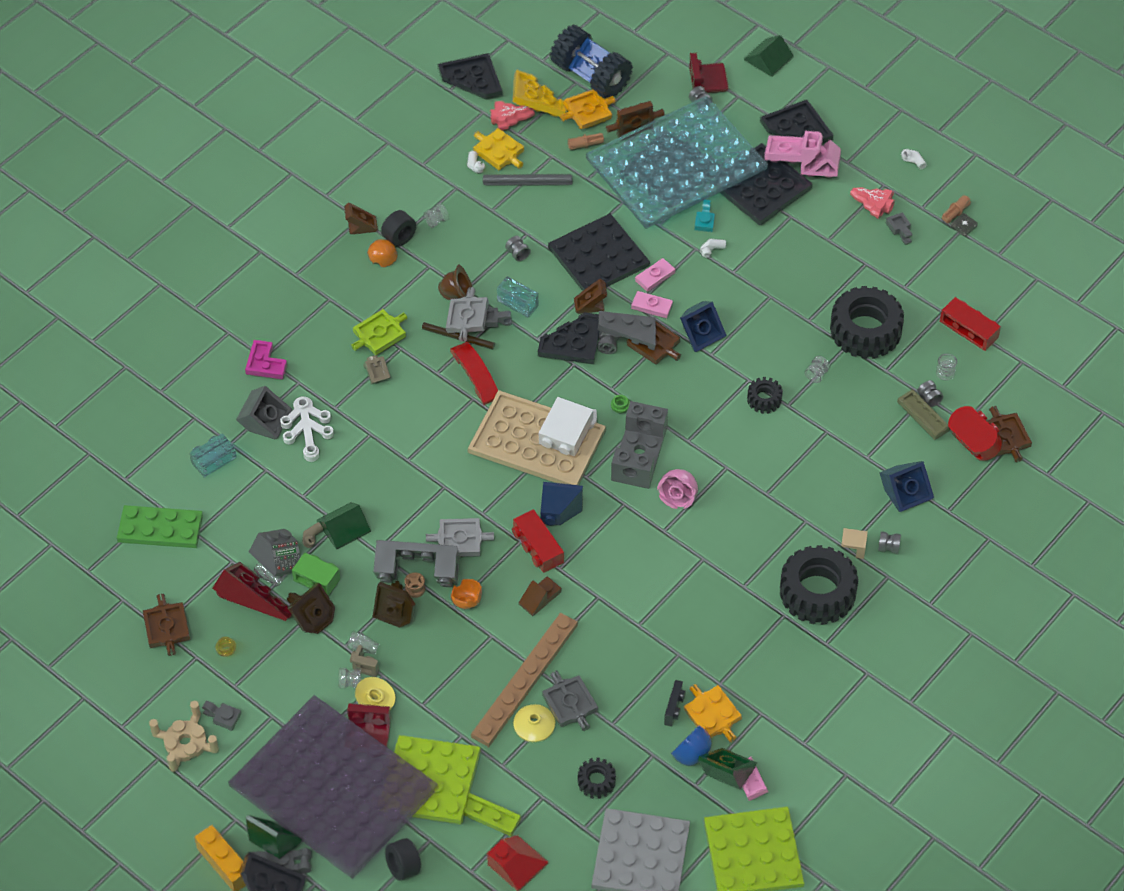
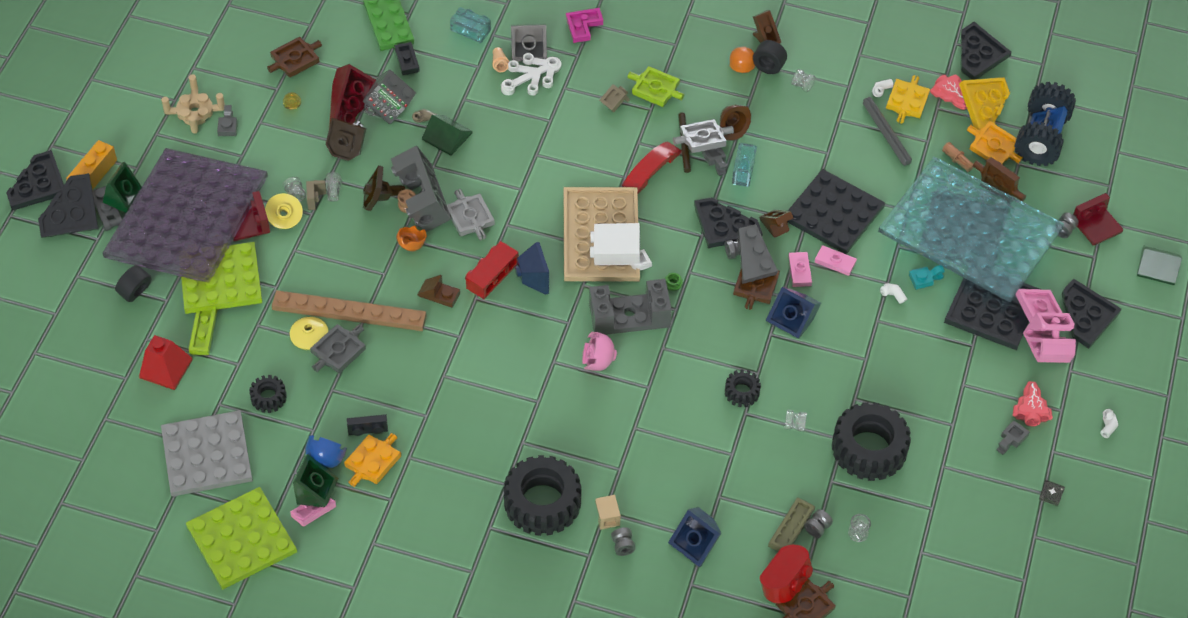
camera: 65 degrees right, 0 degrees up
bright green brick [292,552,340,596] -> none
flat silver wheel [505,236,531,262] -> none
red brick [939,297,1001,351] -> none
nougat axle [942,195,971,223] -> none
none -> black plate [394,42,420,76]
none -> light nougat cone [492,47,509,72]

